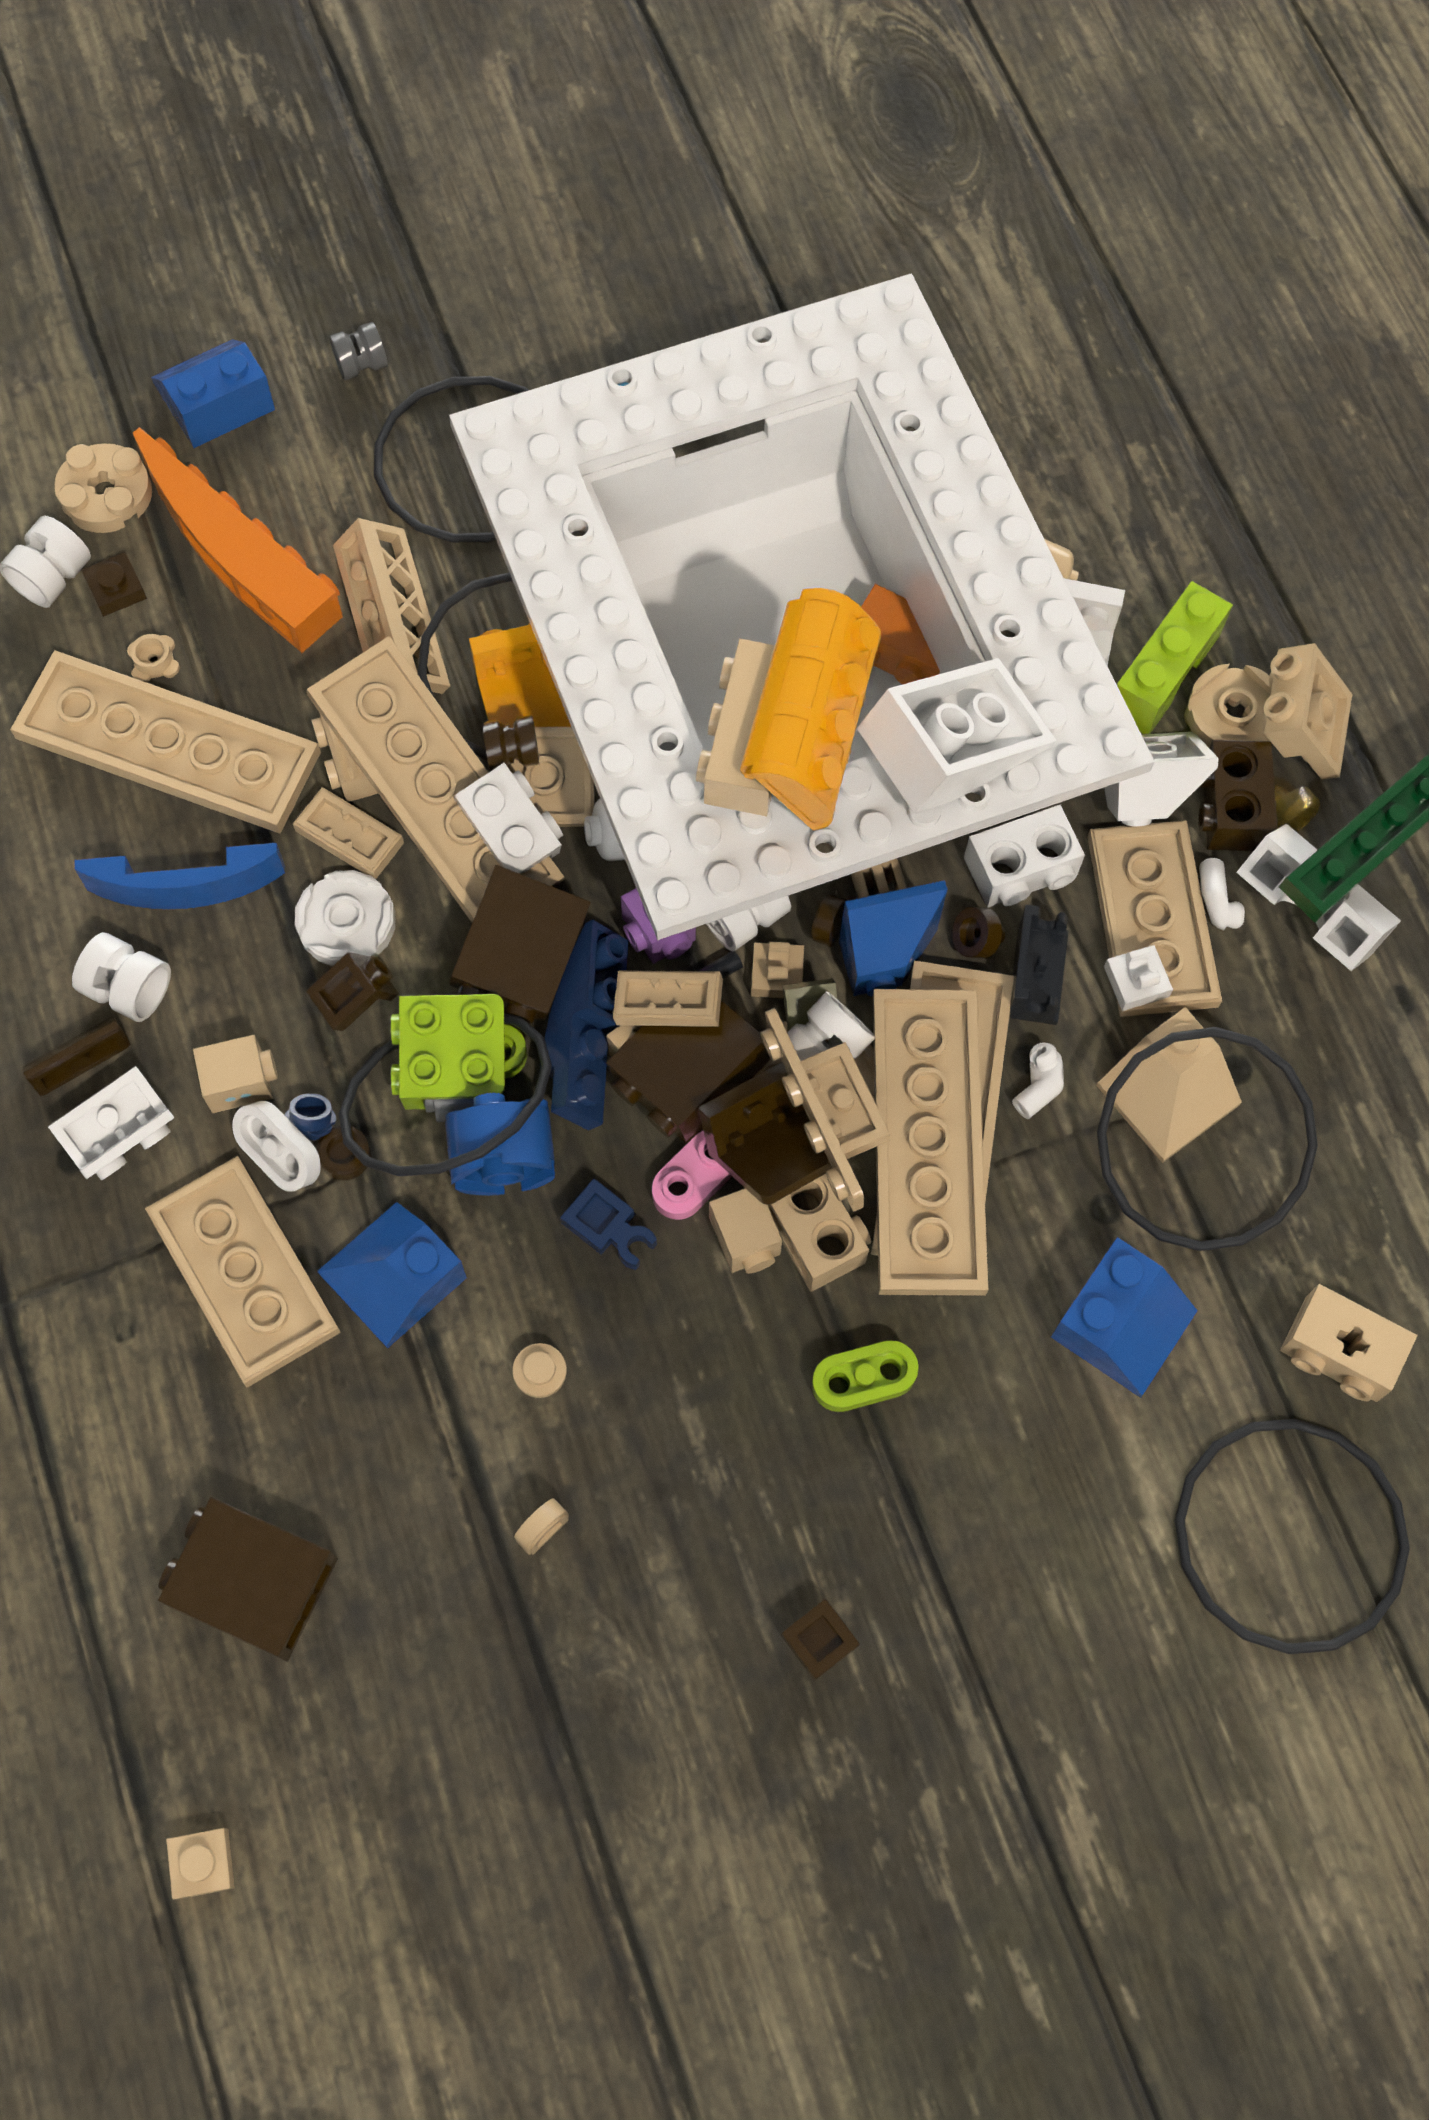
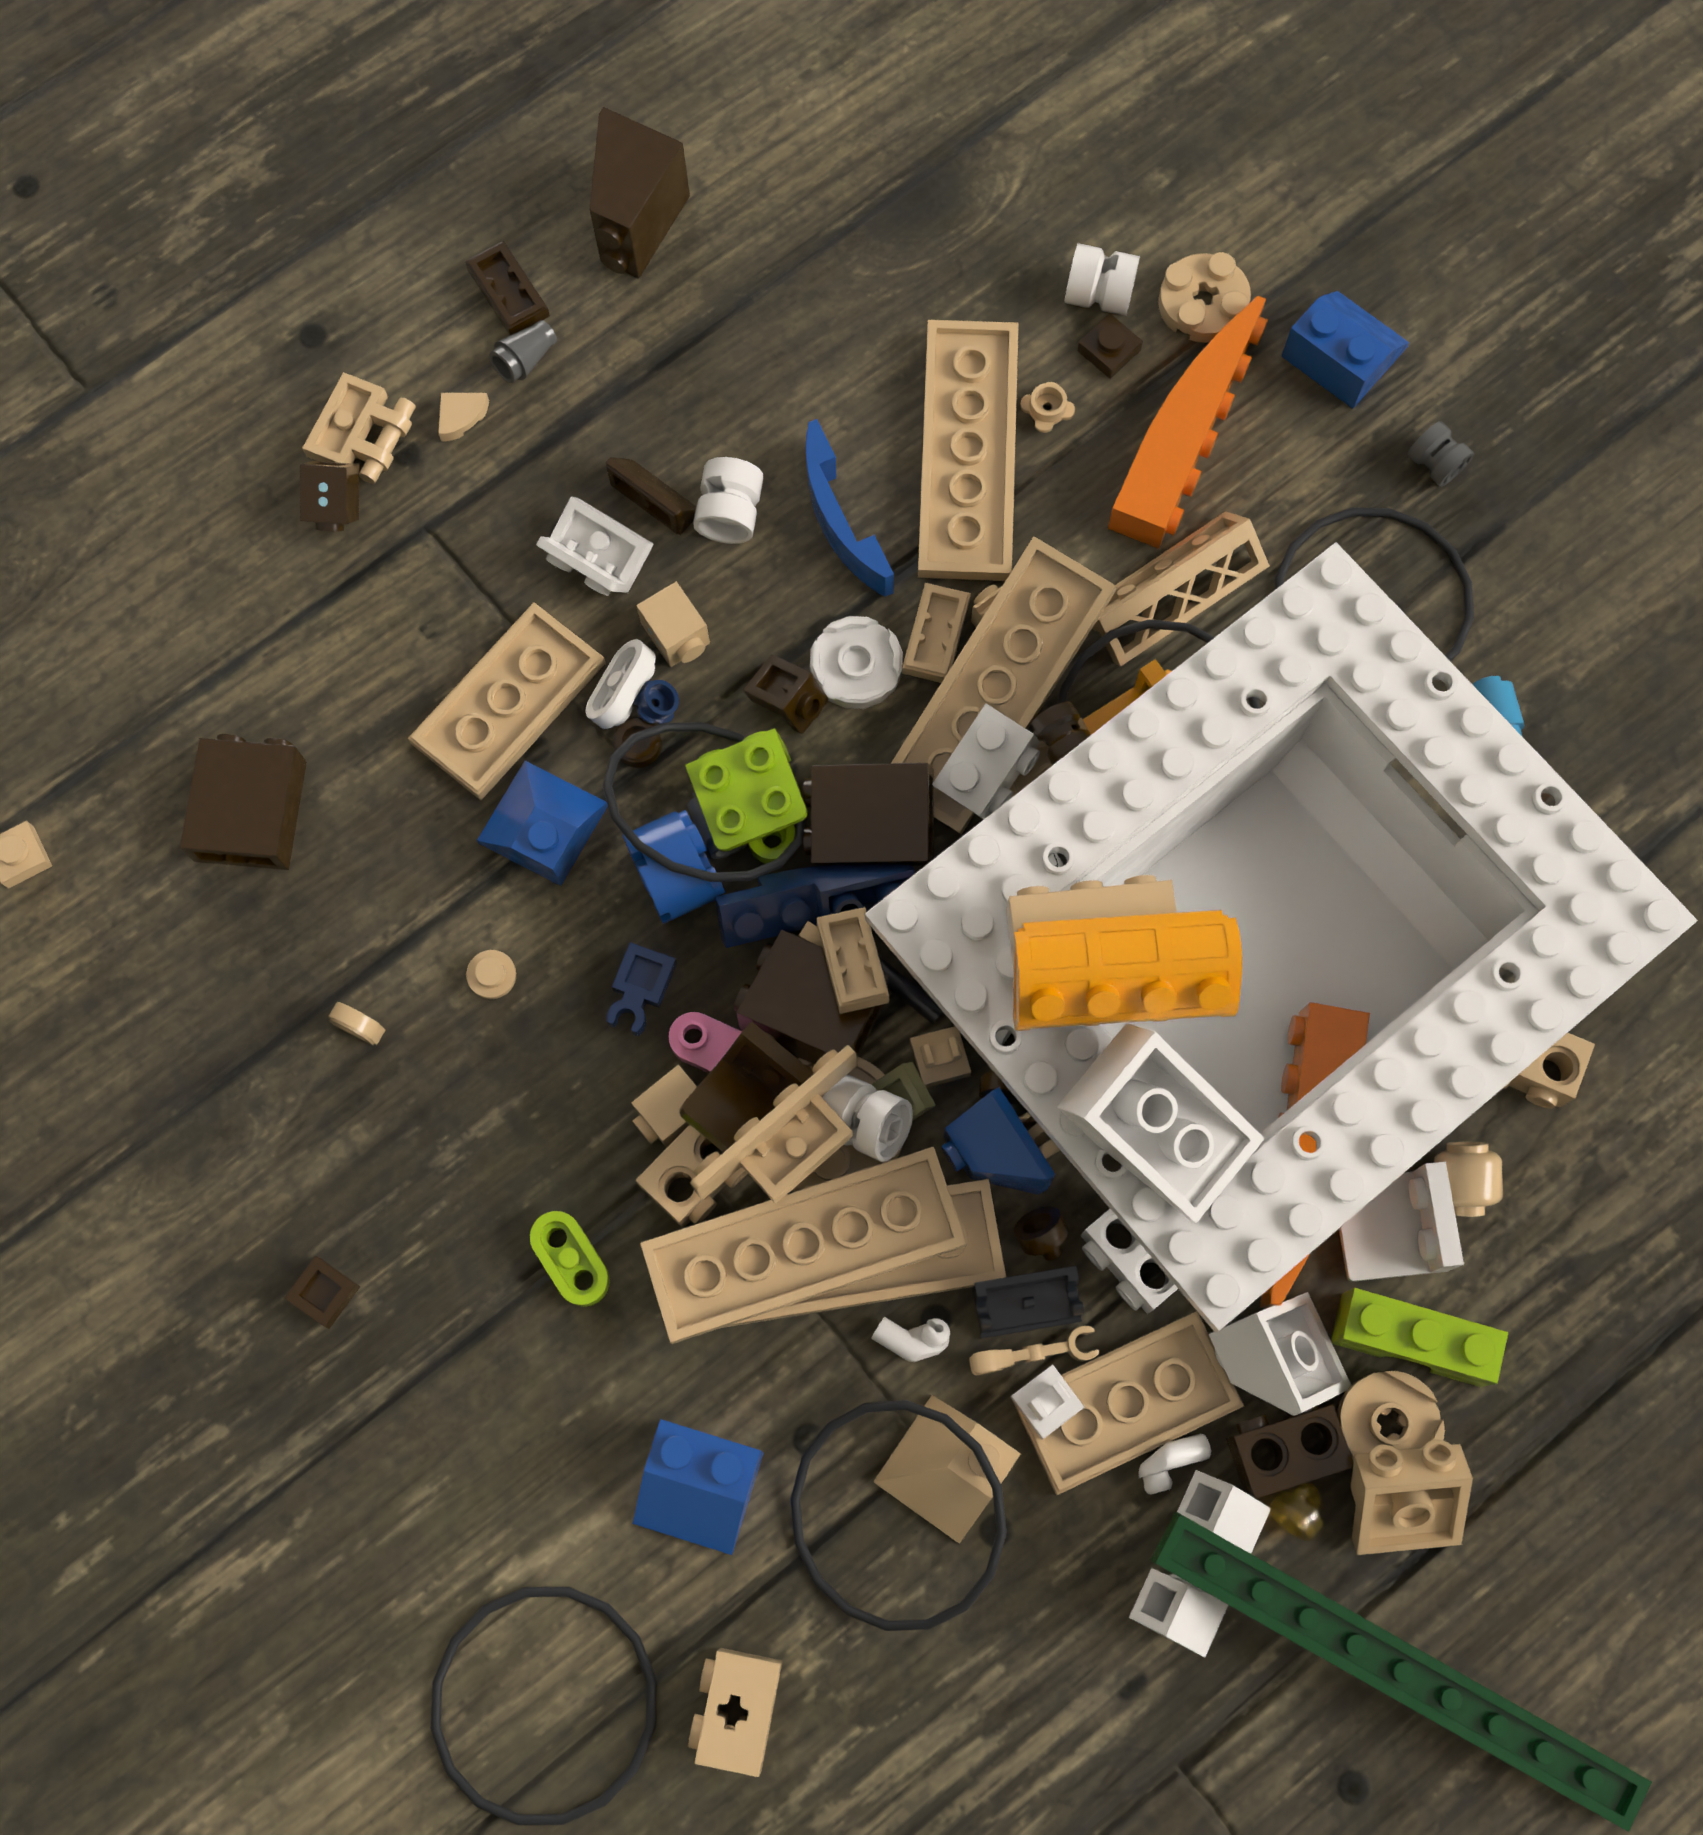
camera: 75 degrees right, 5 degrees up
none -> tan piece [969,1326,1099,1376]

